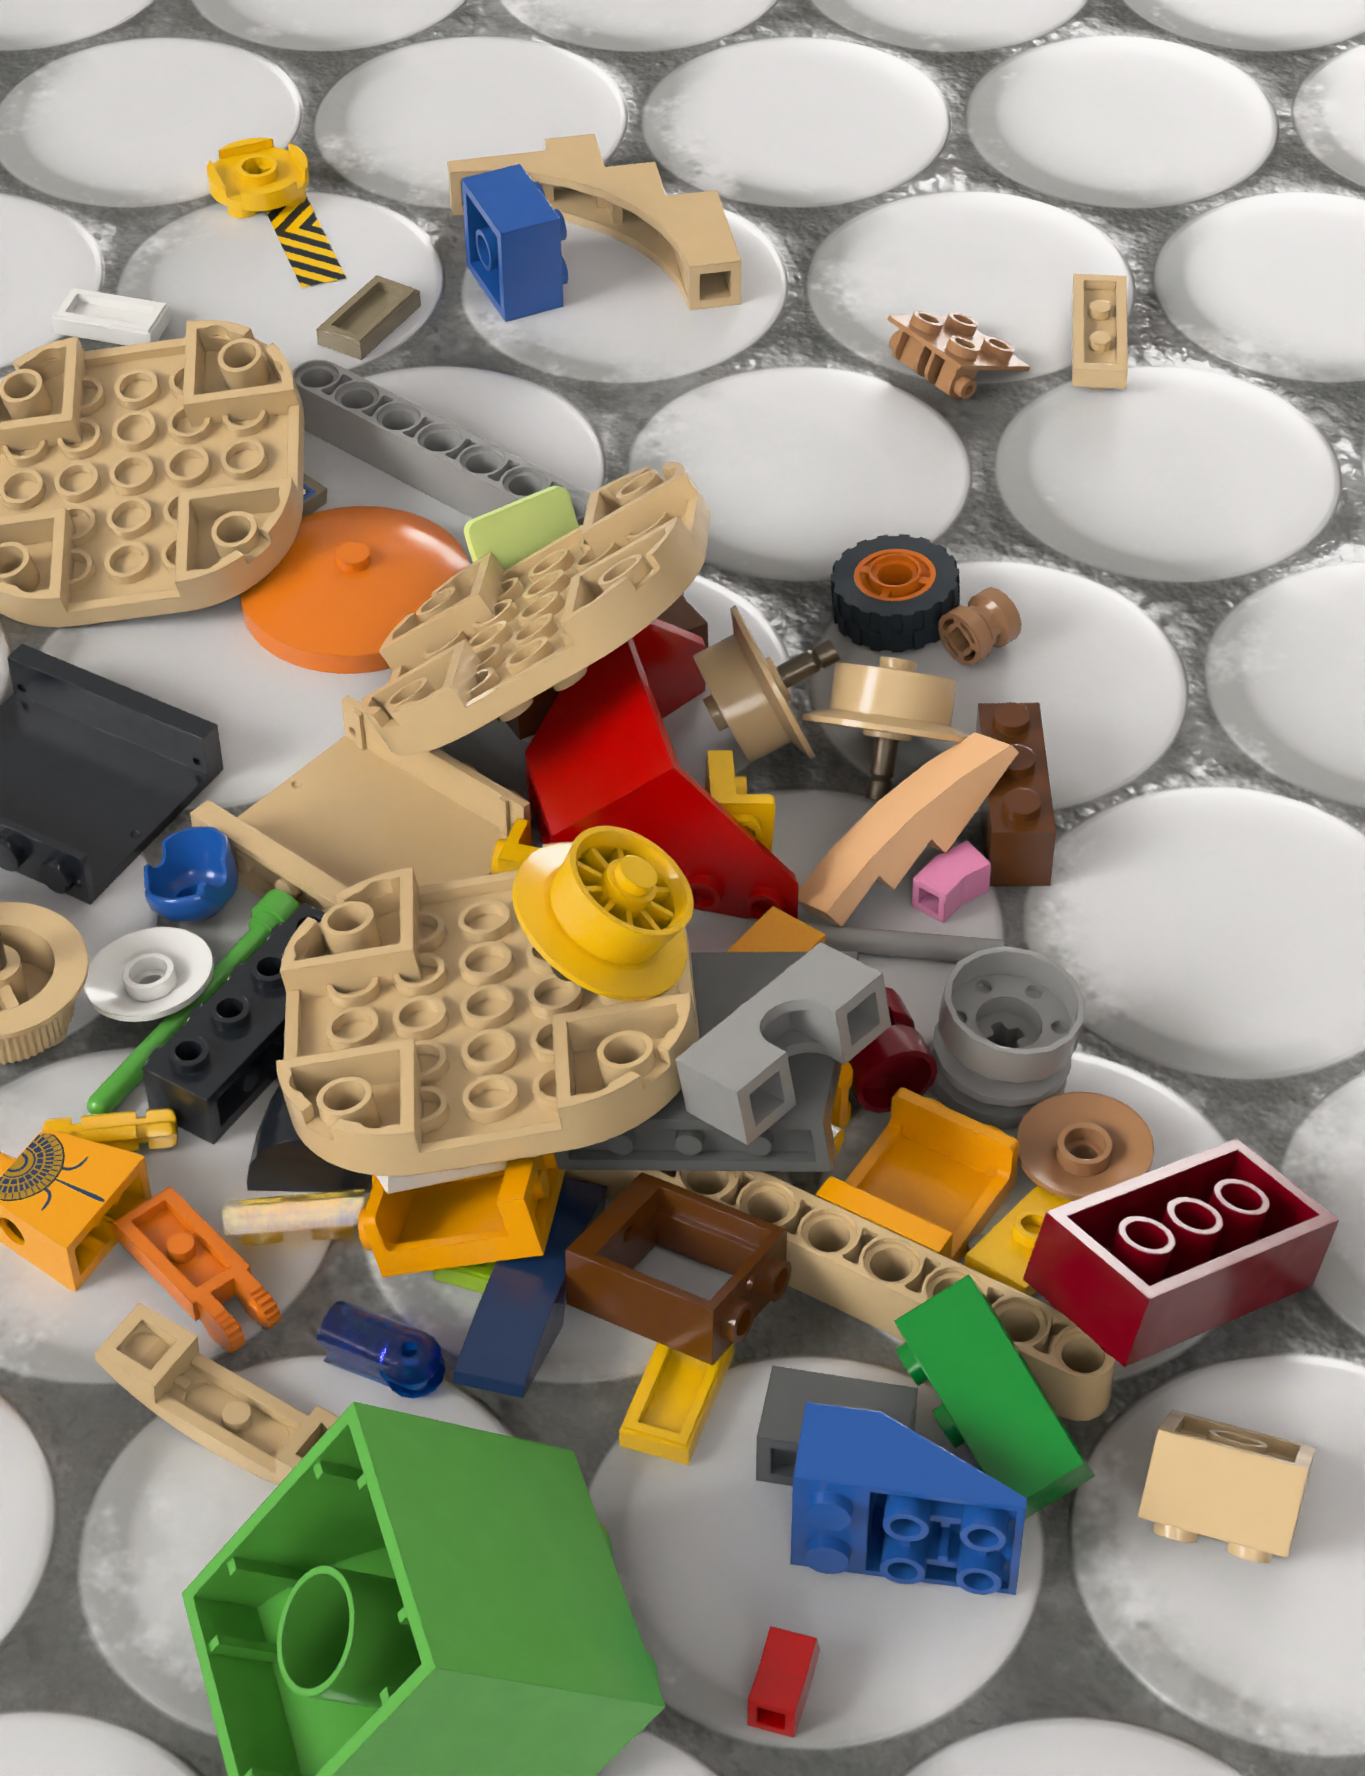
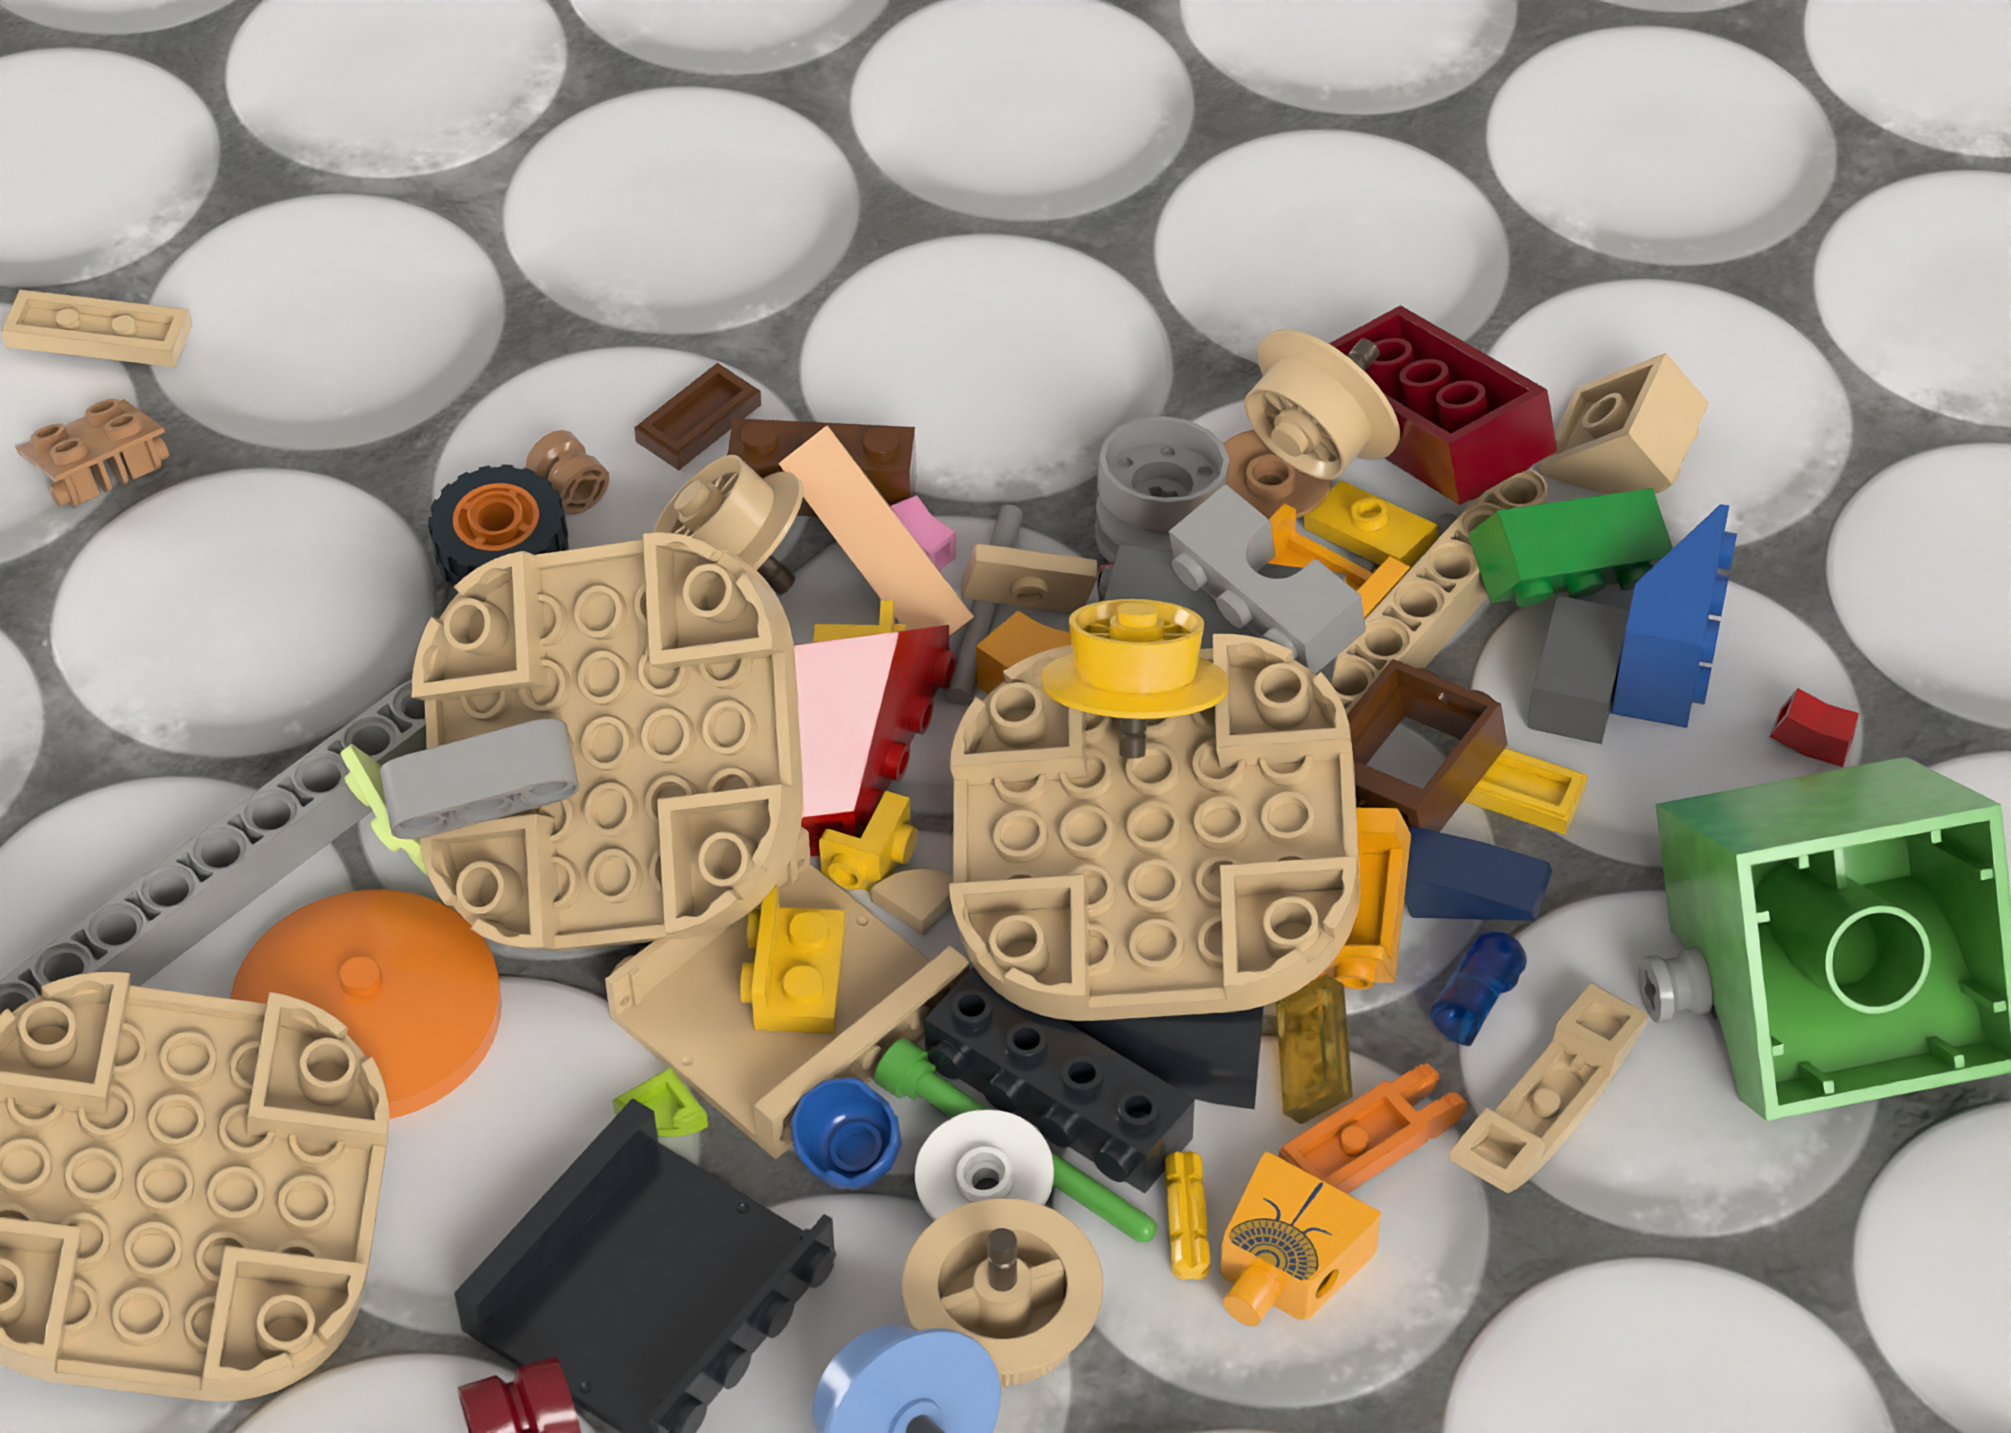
camera: 85 degrees left, 5 degrees up
none -> light grey beam [380,719,579,839]
none -> lime tile [612,1067,708,1137]
none -> reddish brown tile [634,363,761,471]
none -> yellow bracket [740,885,847,1034]
none -> tan plate [961,543,1098,613]
none -> tan piece [1244,329,1400,480]

